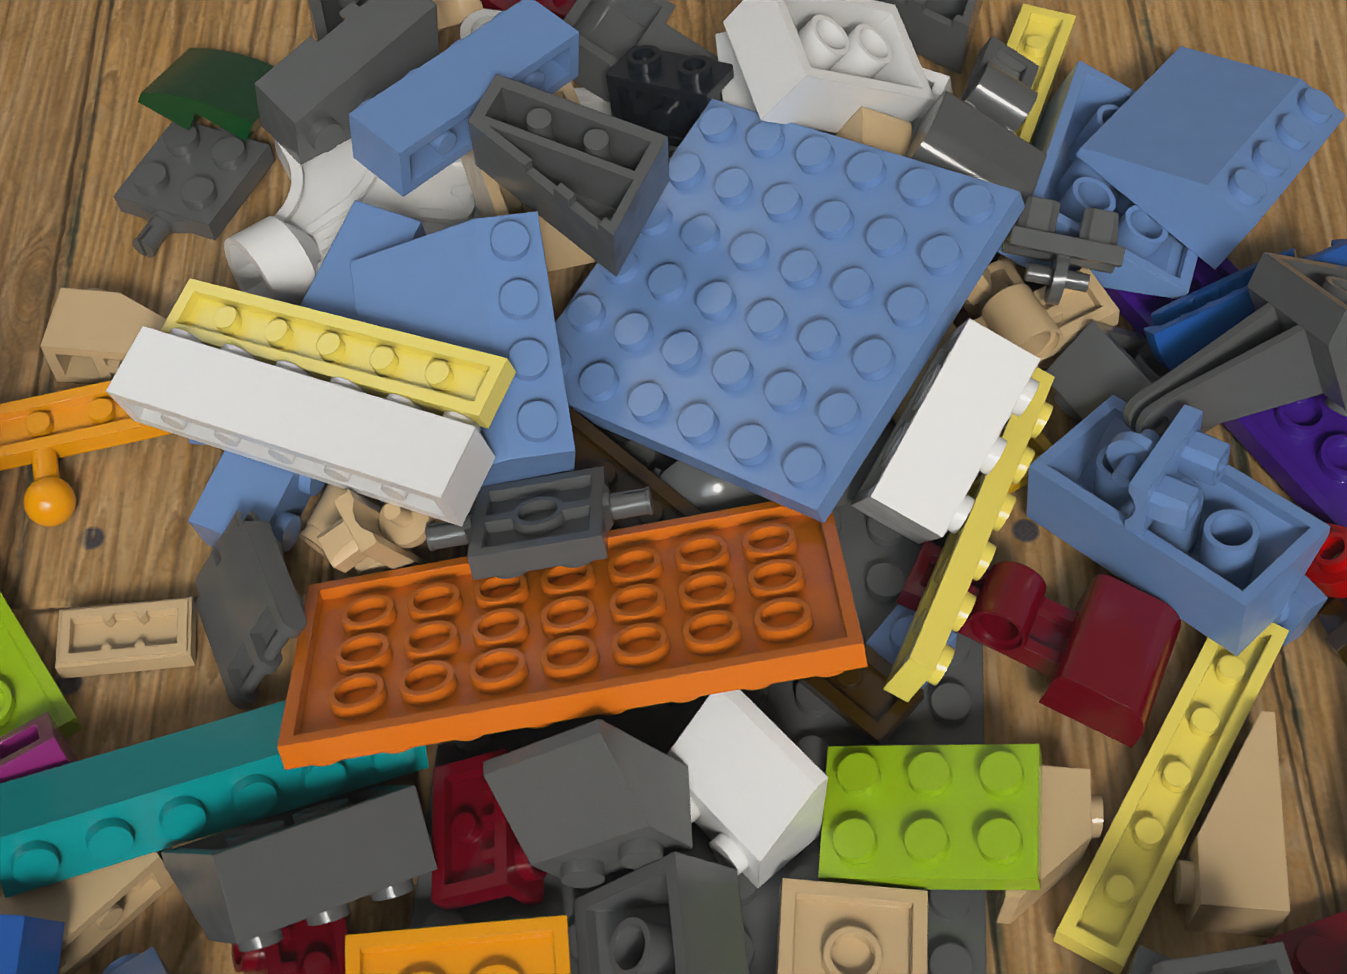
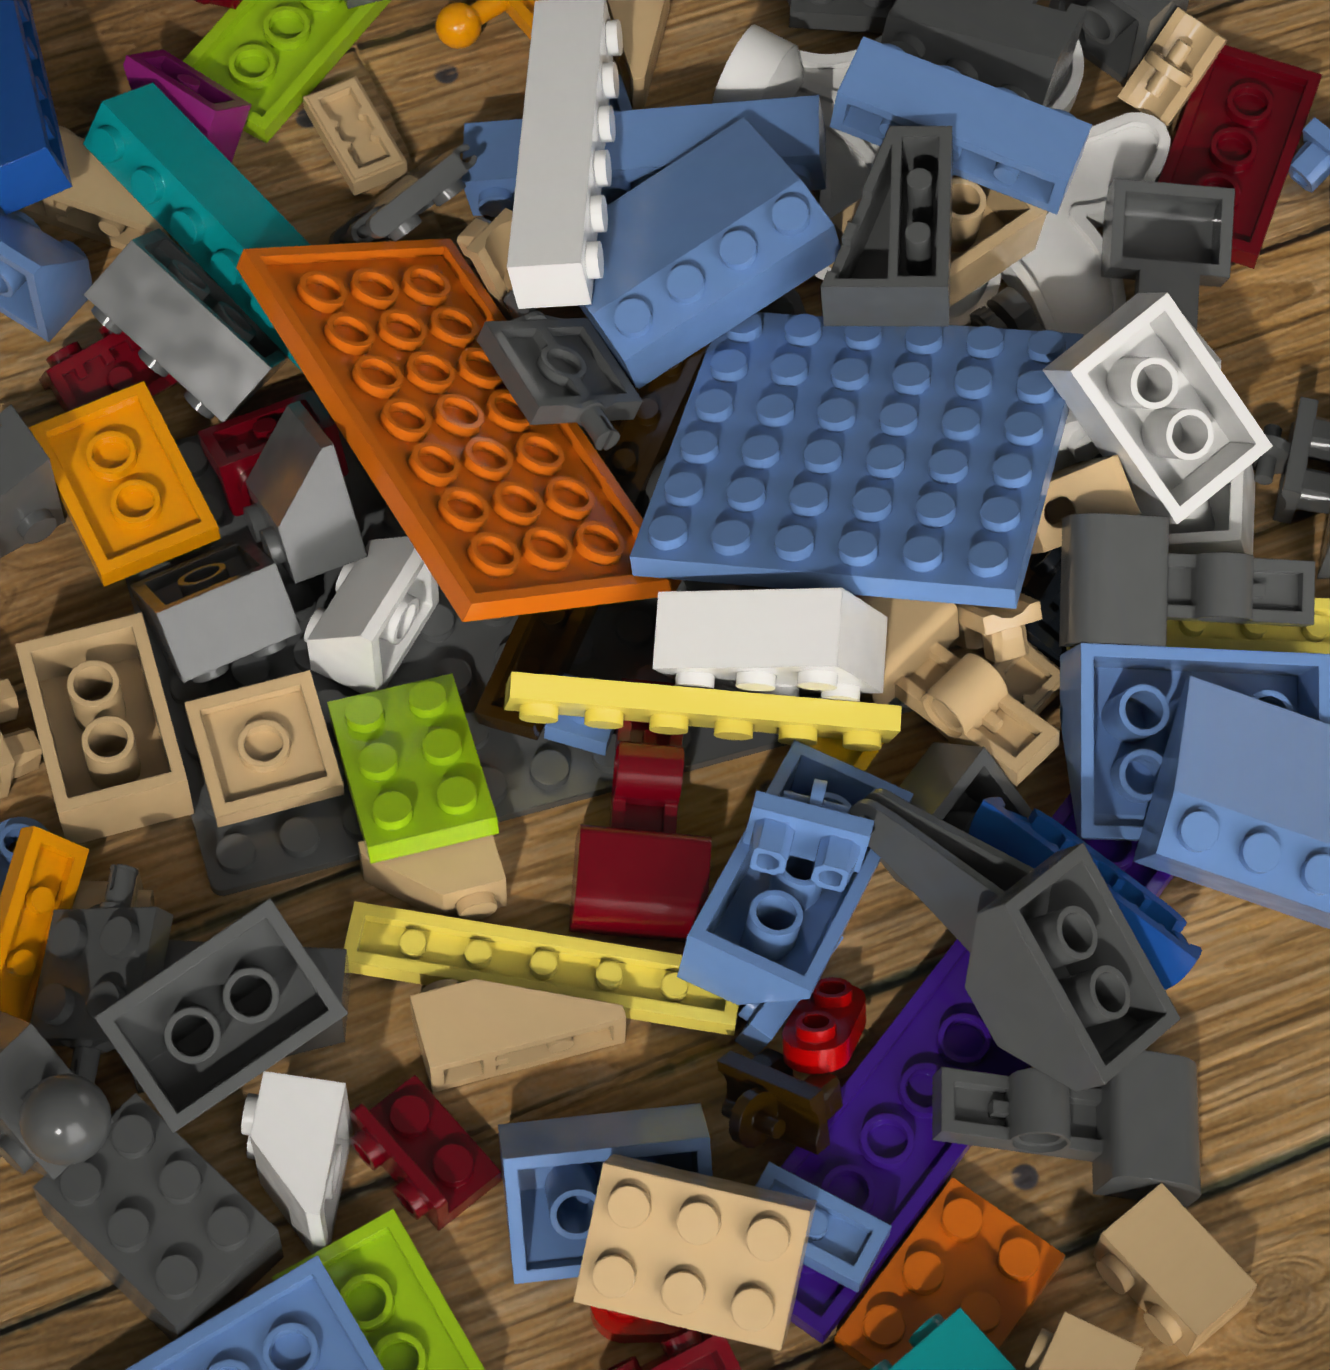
camera: 65 degrees right, 5 degrees up
light yellow plate [160,278,516,429] -> none
black bracket [605,45,734,147] -> none
dark grey hips [1002,196,1126,305] -> none

